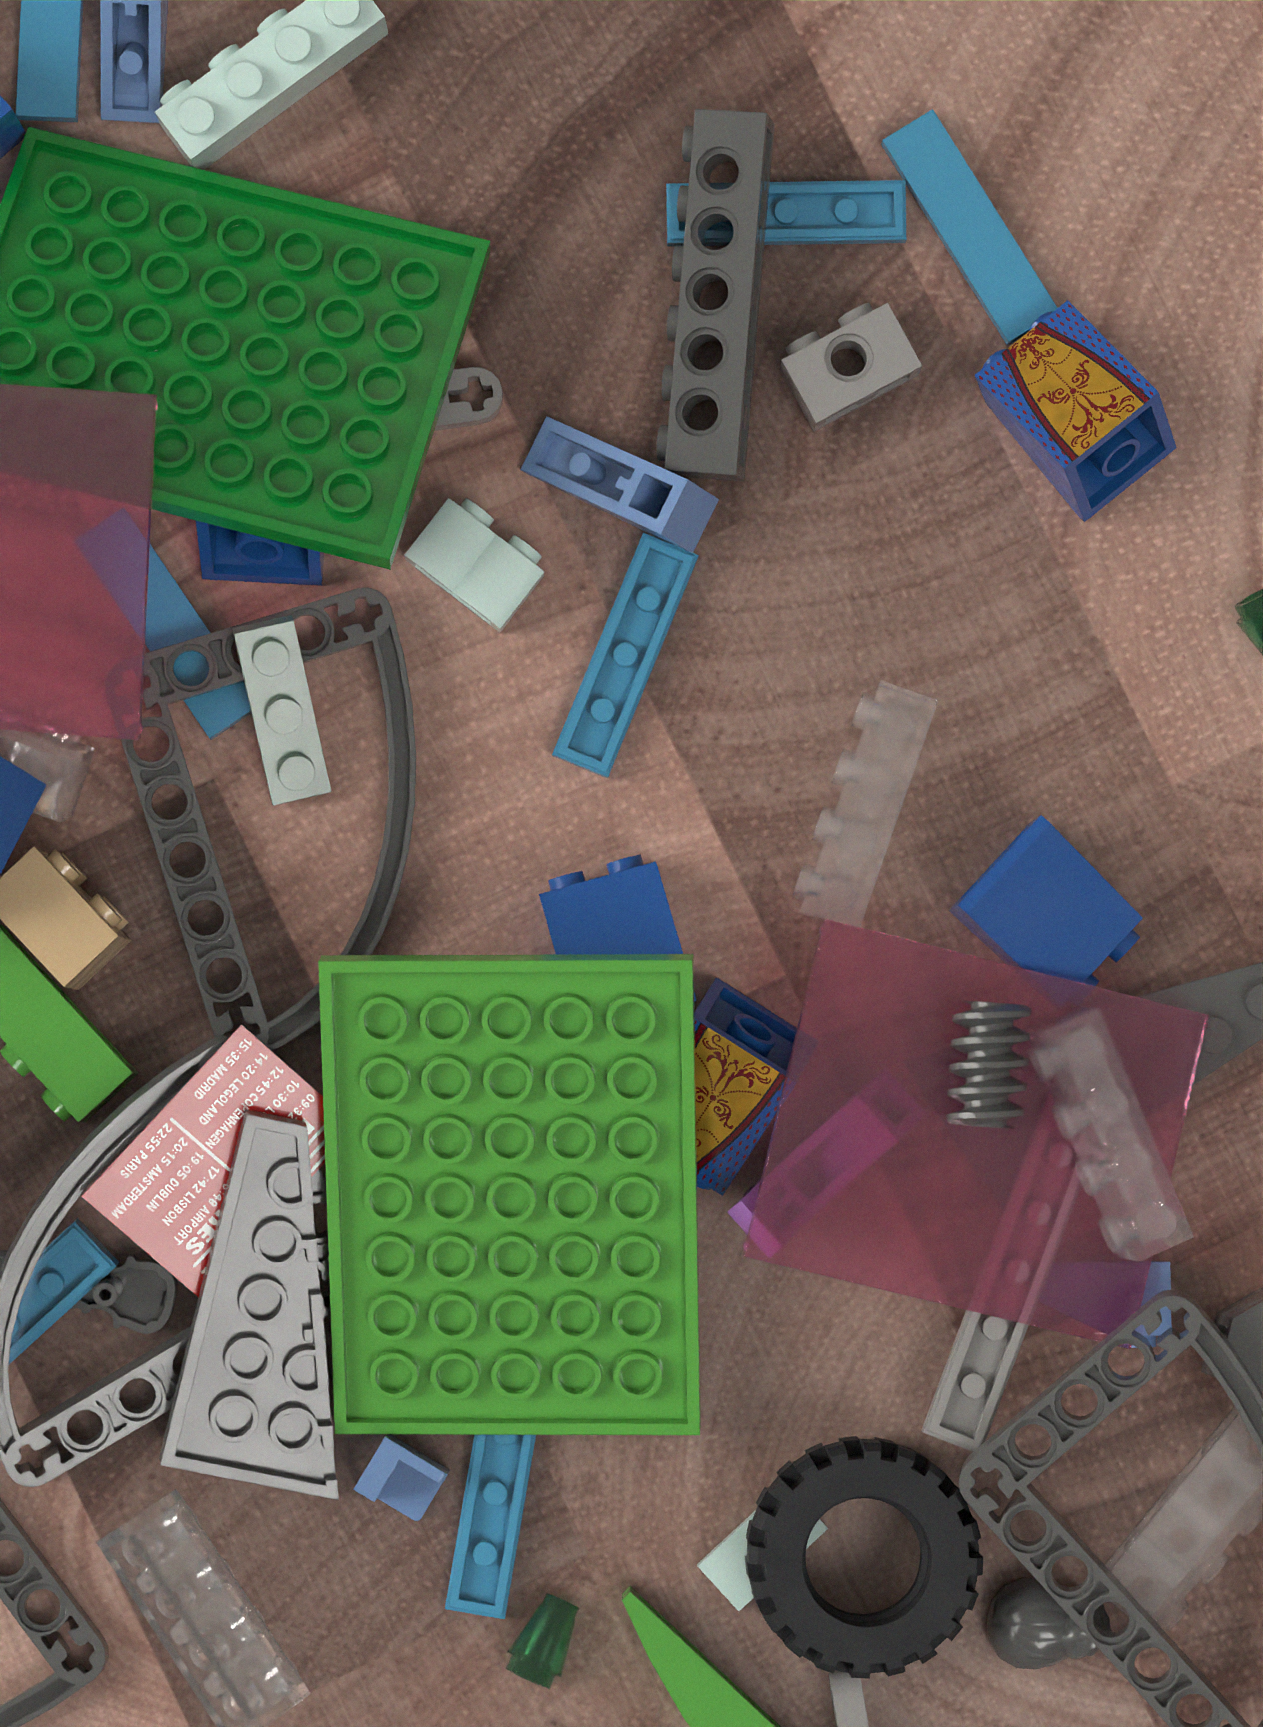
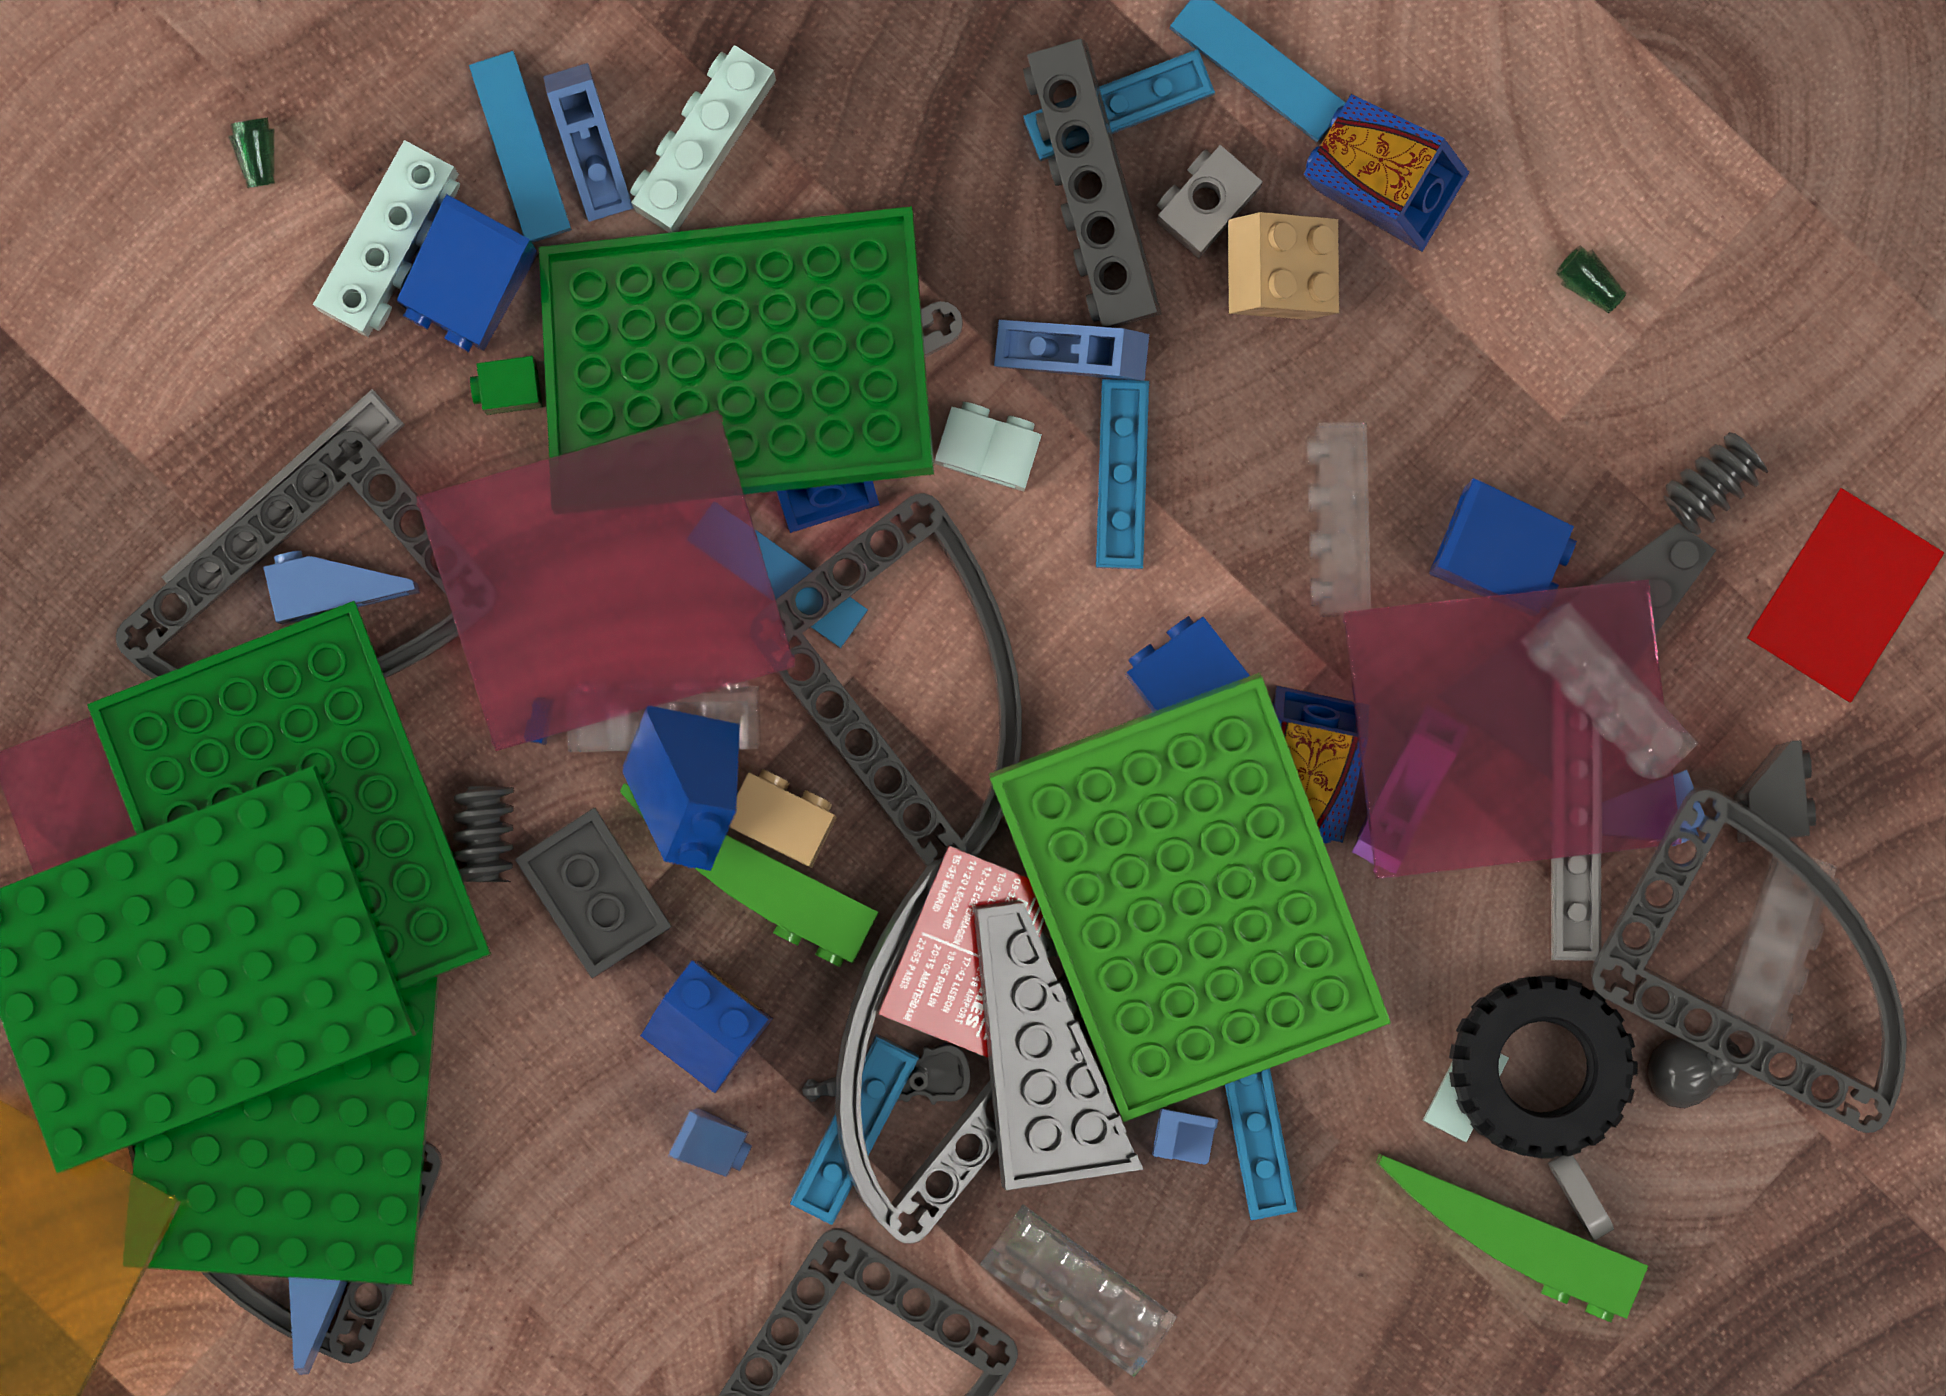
camera: 15 degrees left, 0 degrees up
plate [232,615,332,806] -> none
clear green cone [506,1593,580,1690] -> none
dark grey piece [945,1001,1032,1129] -> none
none -> tan brick [1228,212,1339,320]

